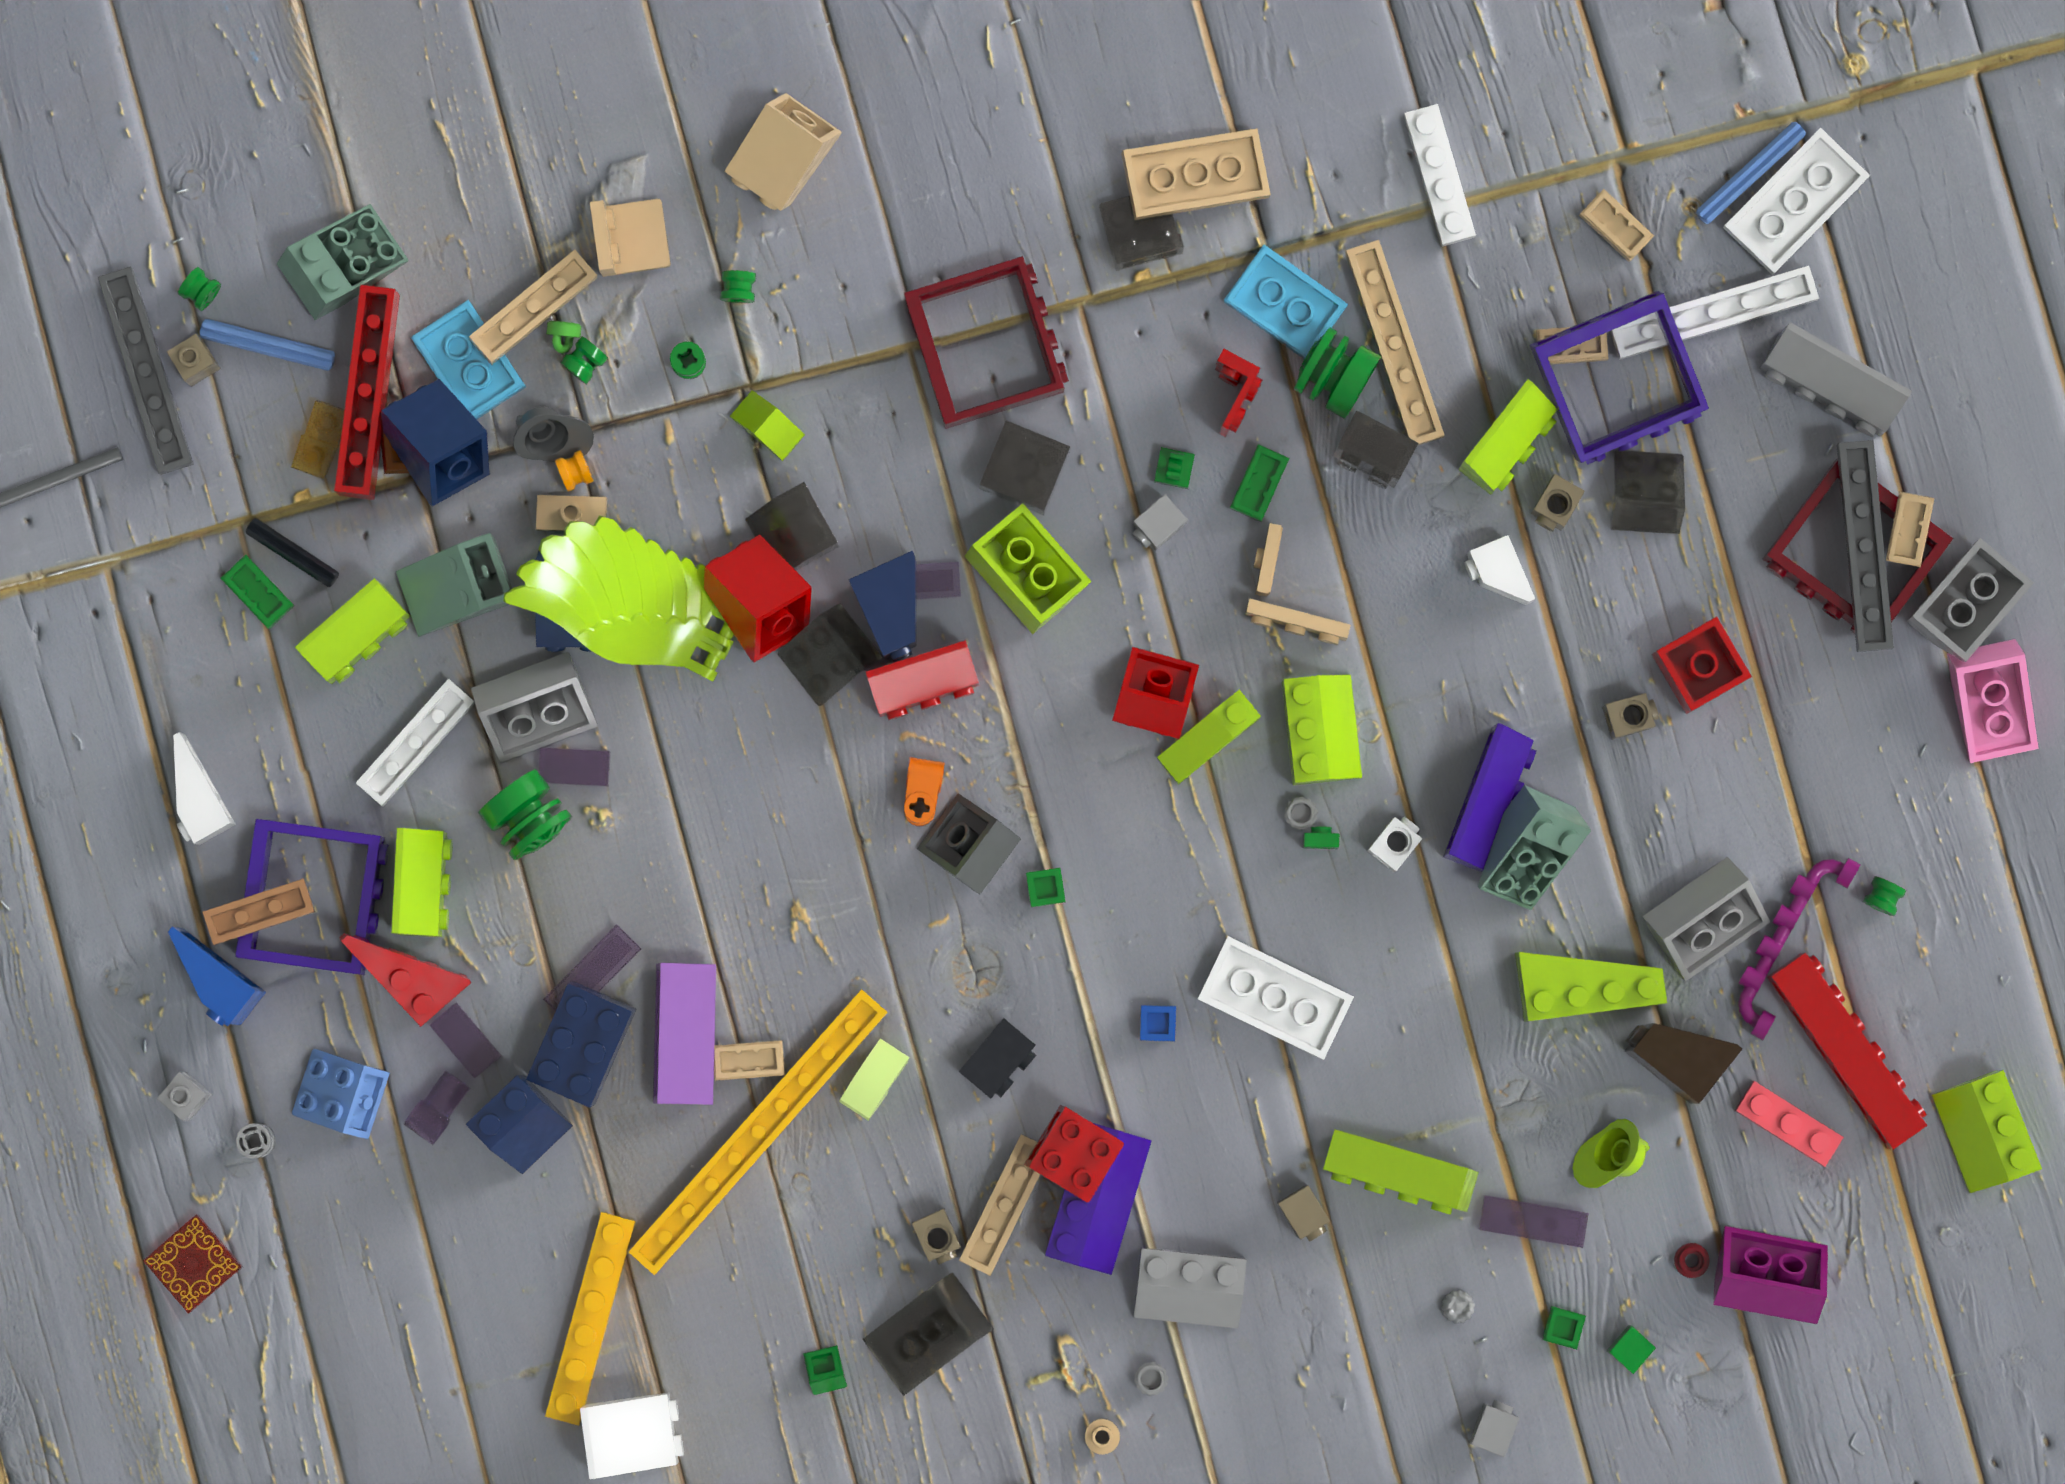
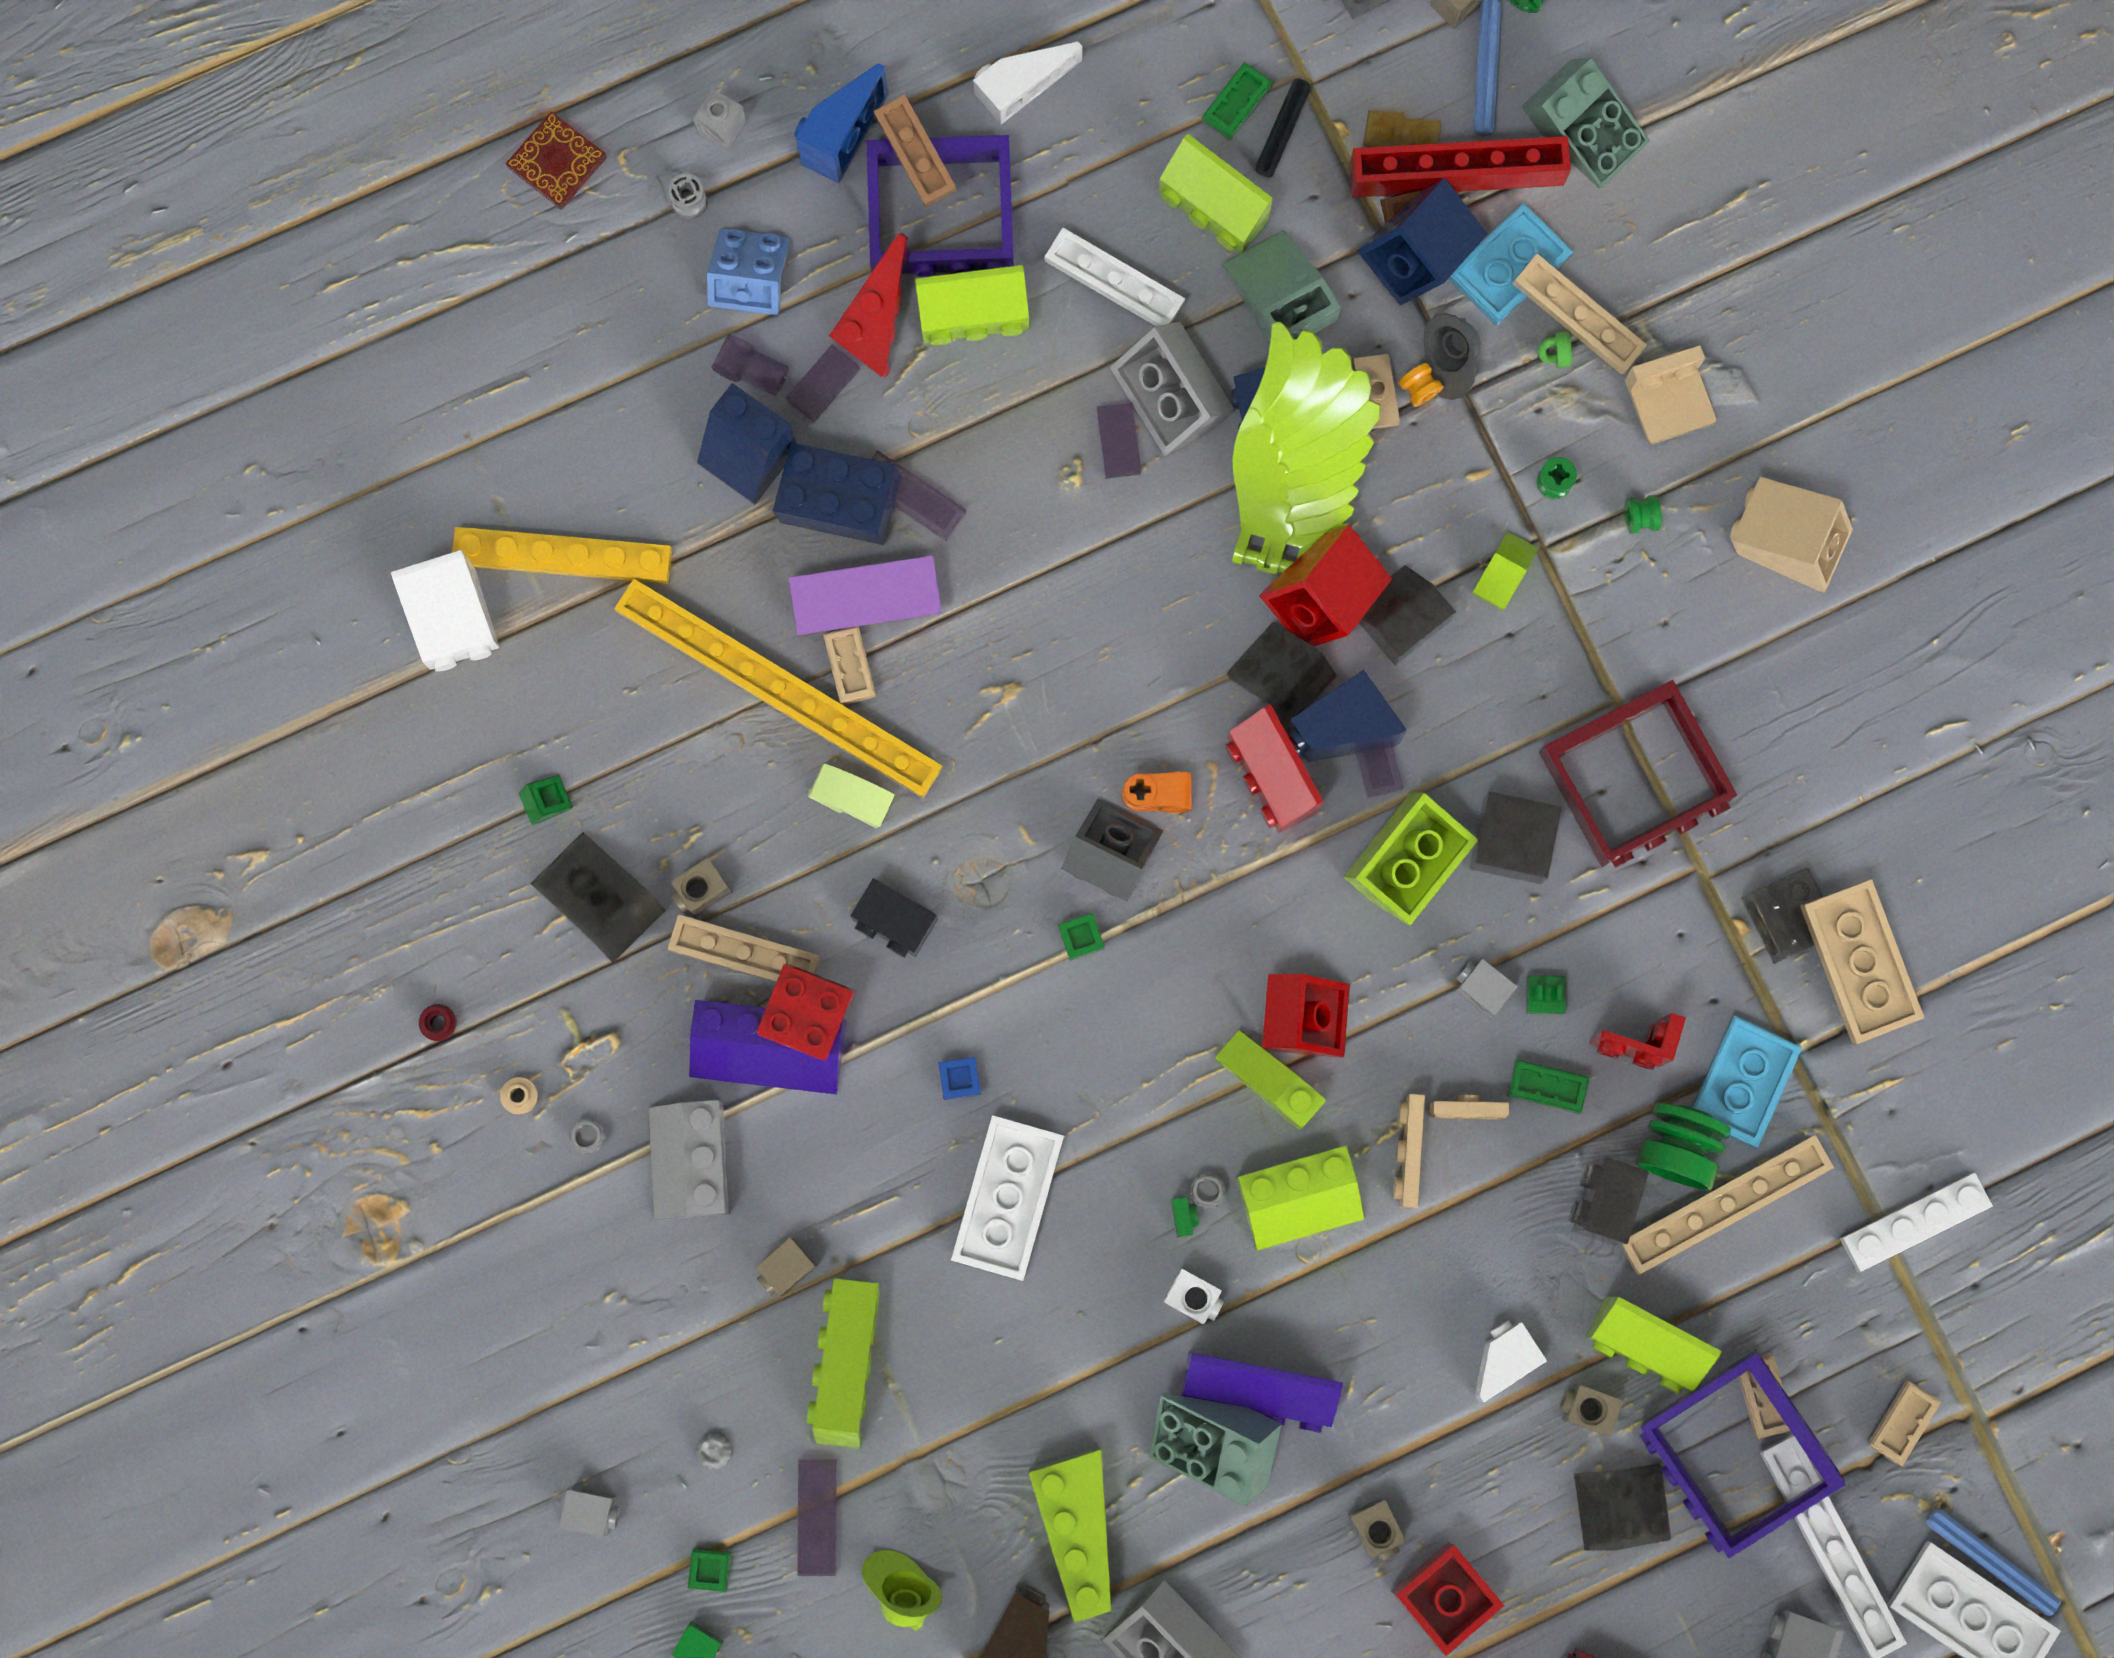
camera: 80 degrees right, 5 degrees down
green wheel [478,769,572,861] -> none
green wheel [560,336,608,385] -> none

